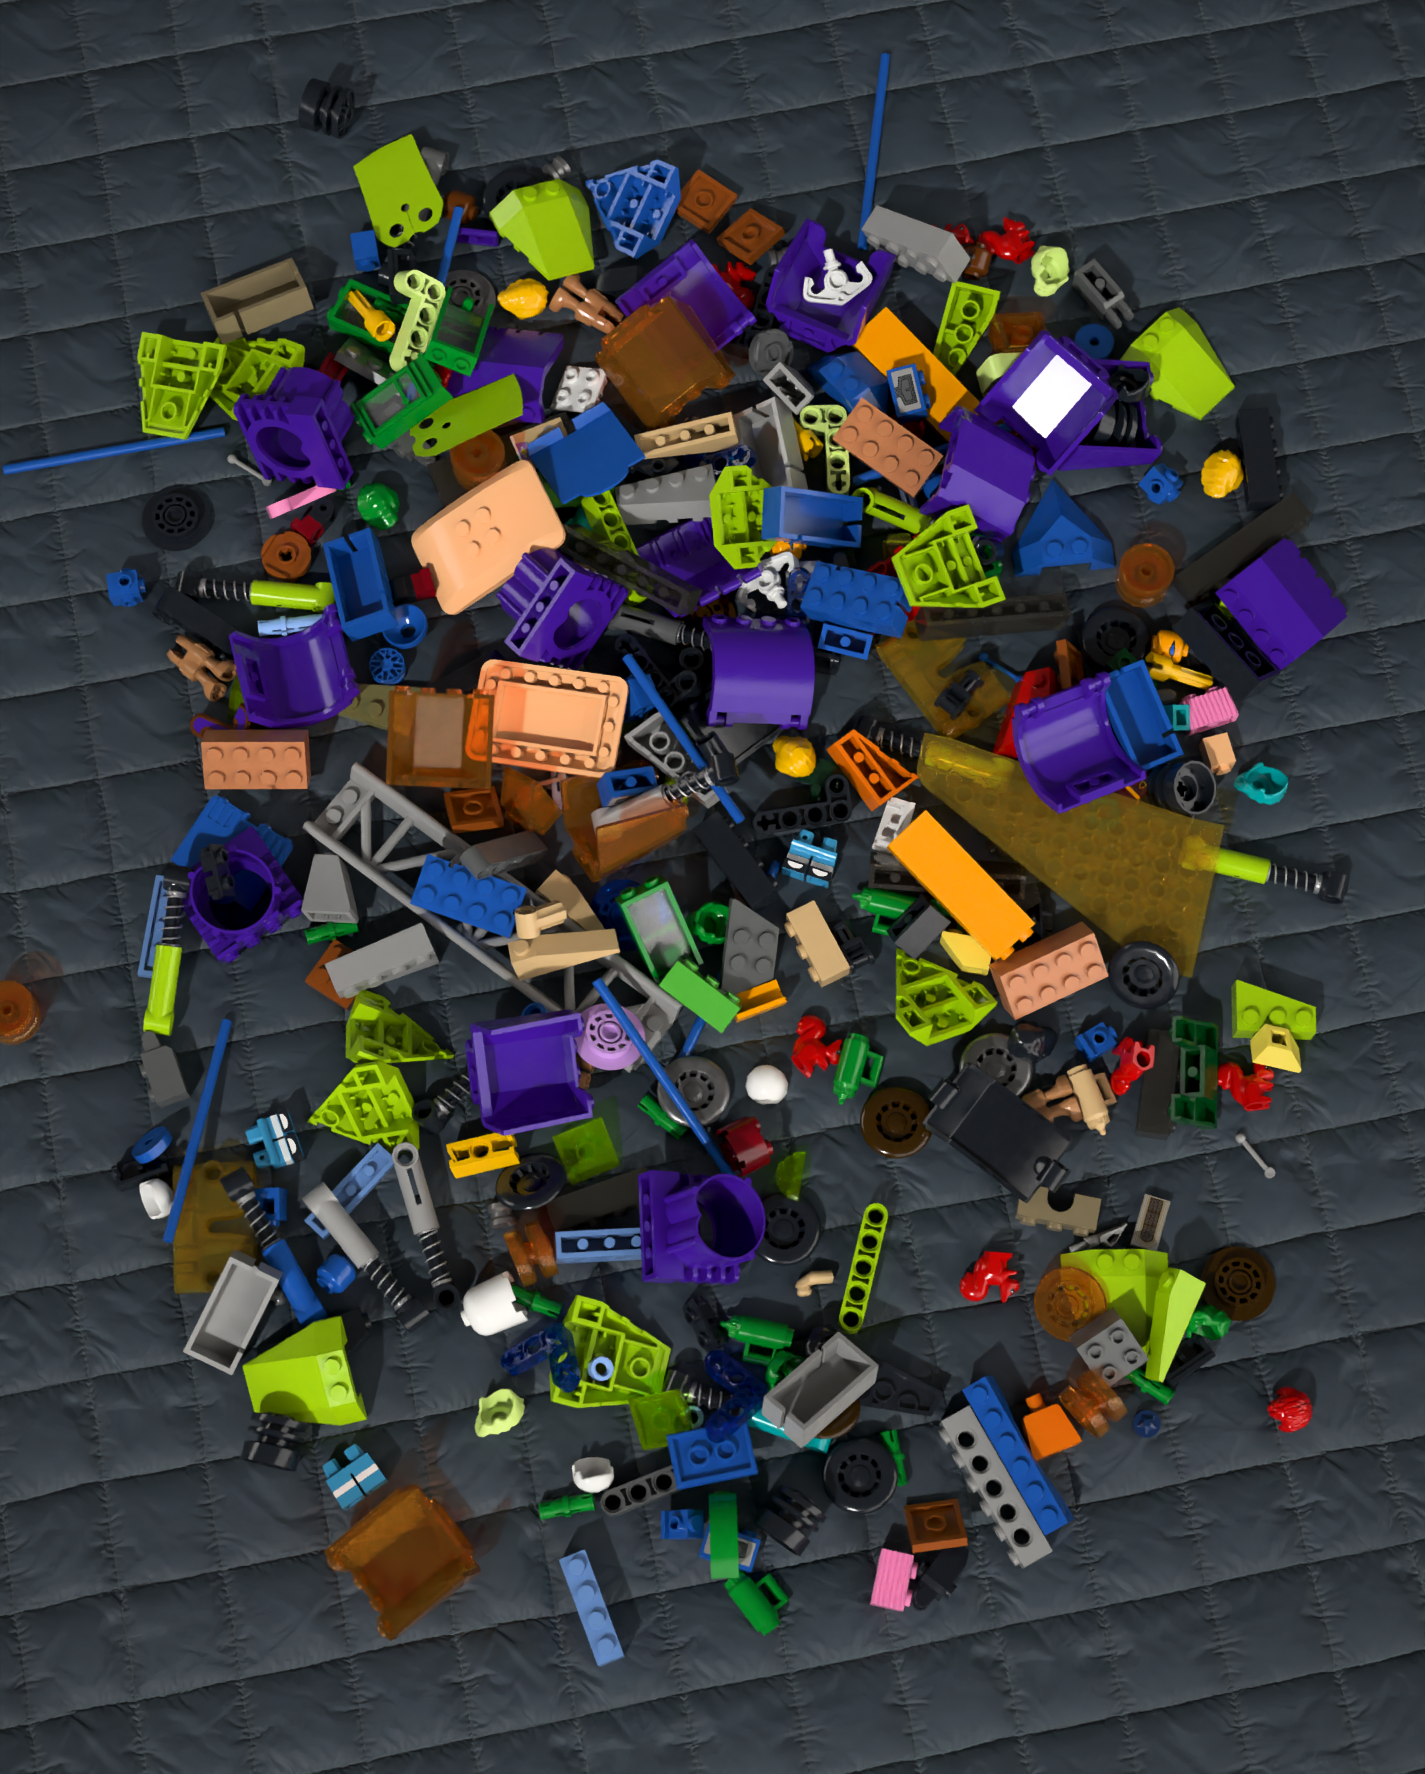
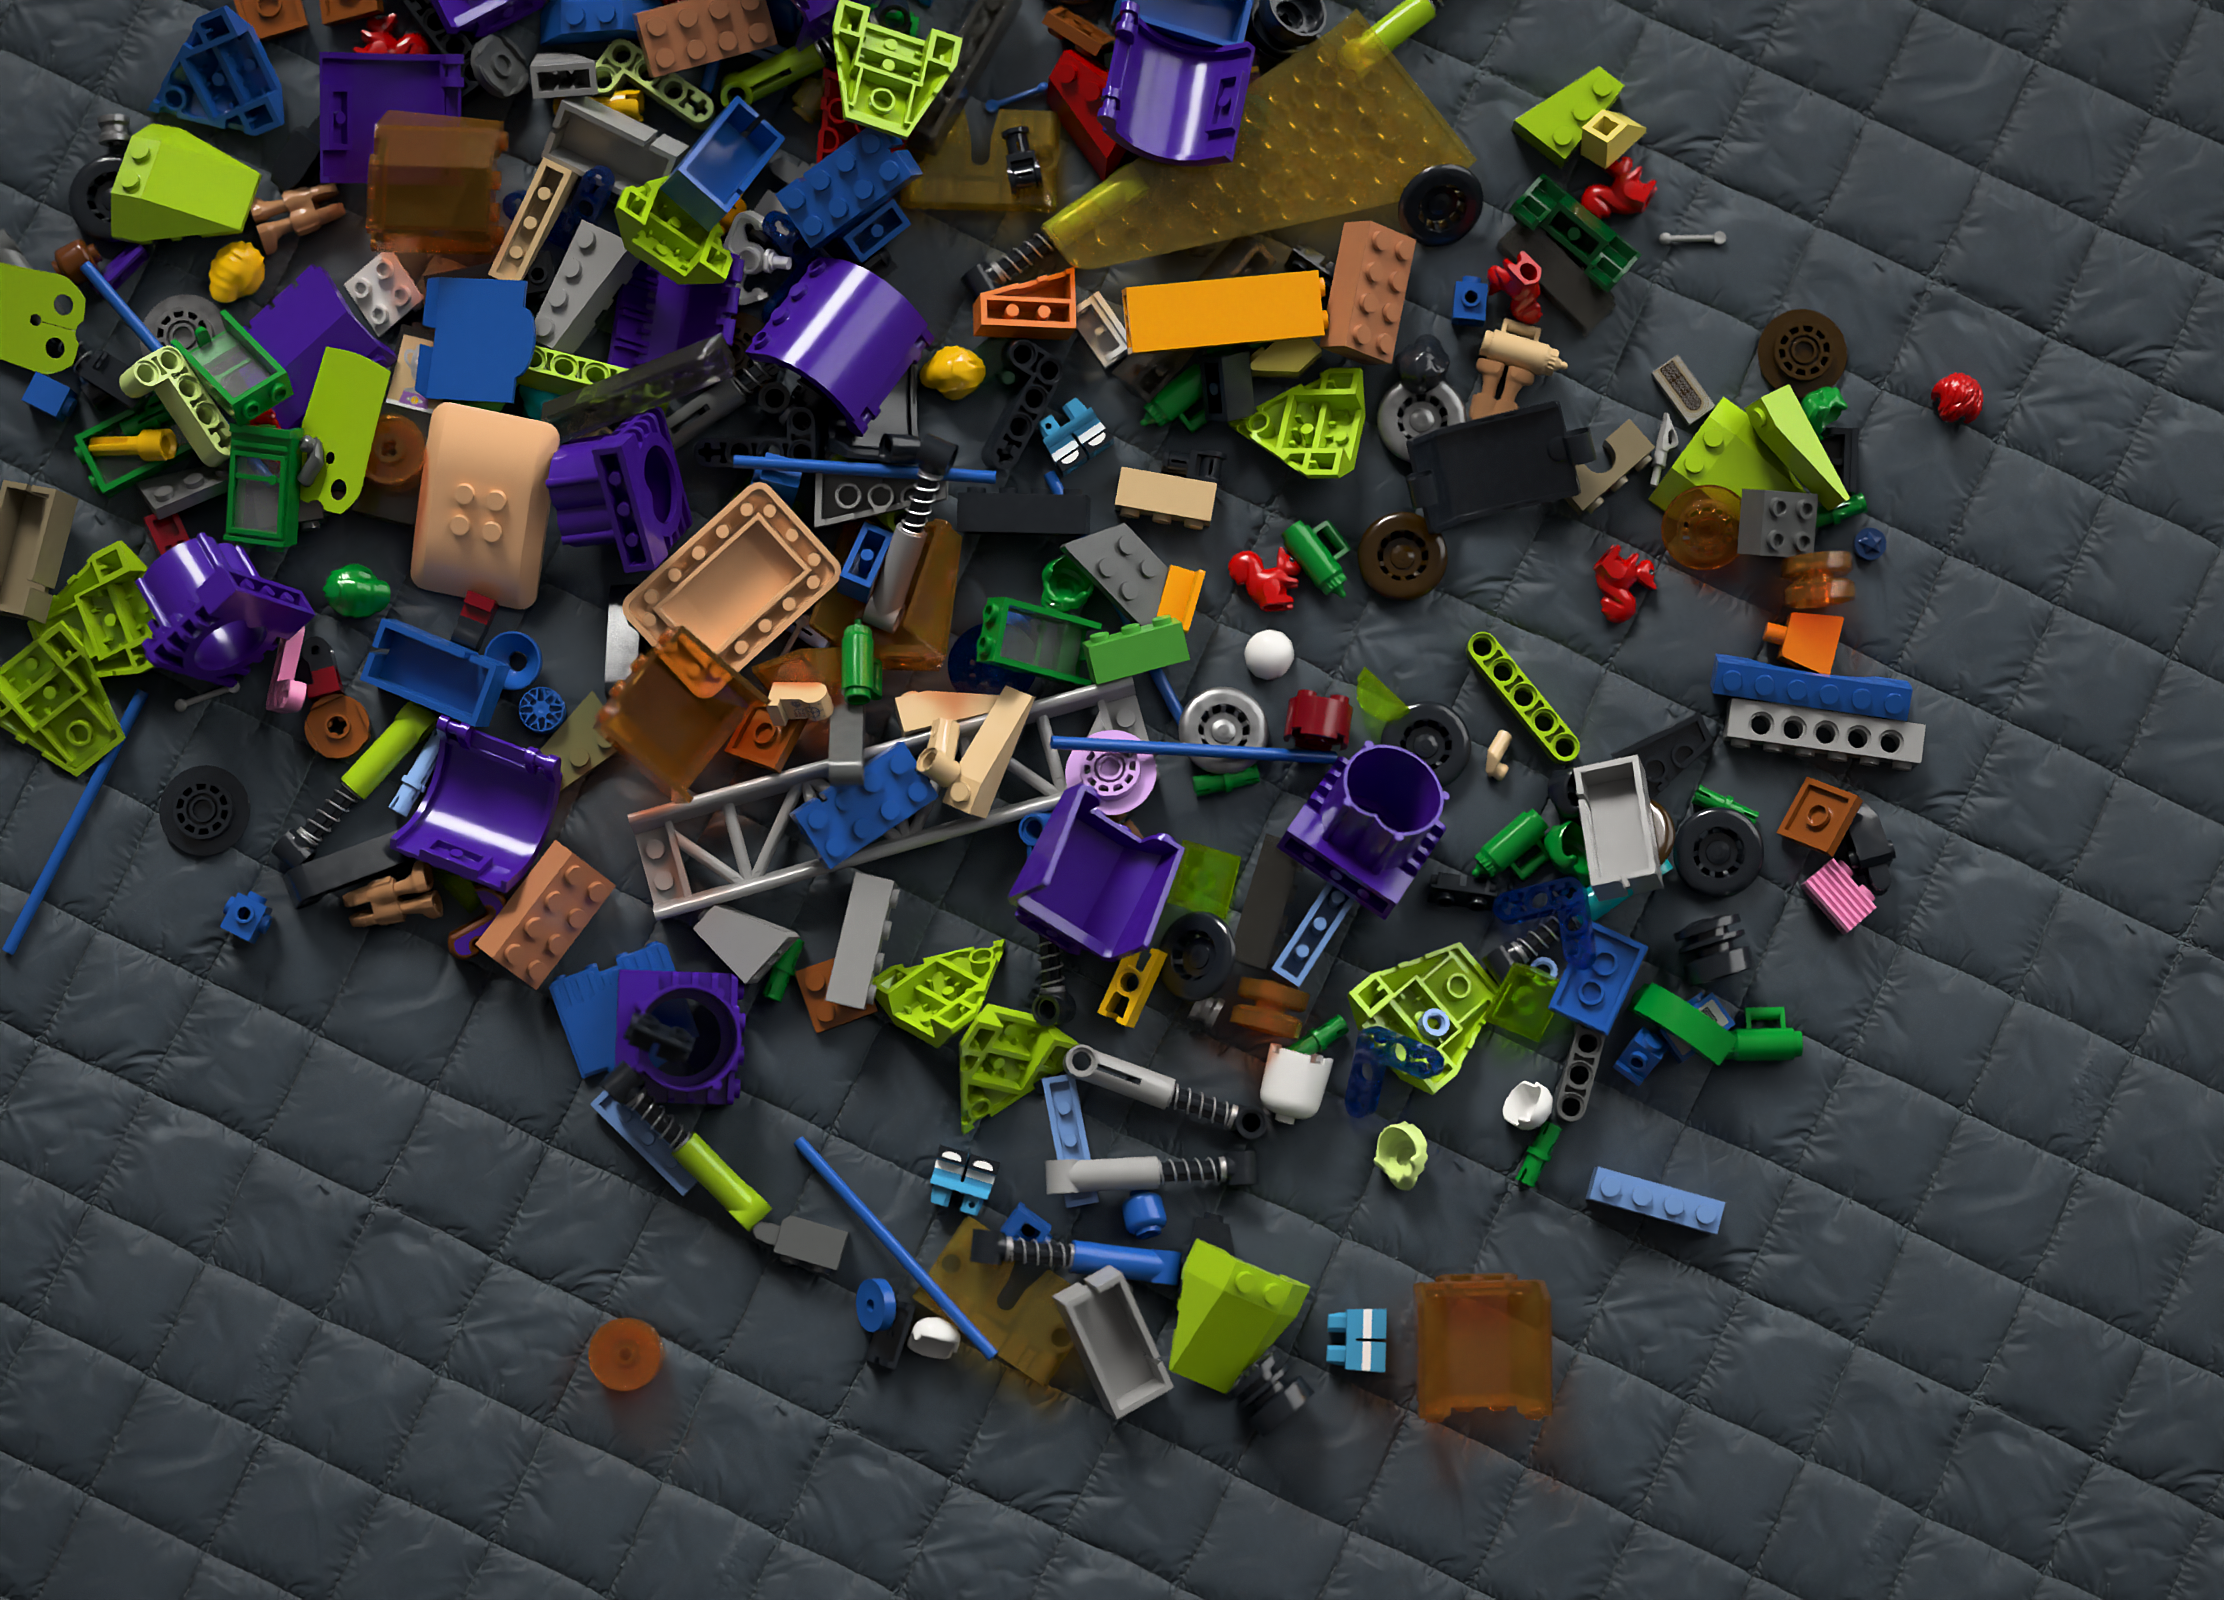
camera: 55 degrees left, 10 degrees up
none -> dark grey arm [297,435,324,486]
none -> tan leg [765,682,834,726]
none -> green piece [841,618,882,705]

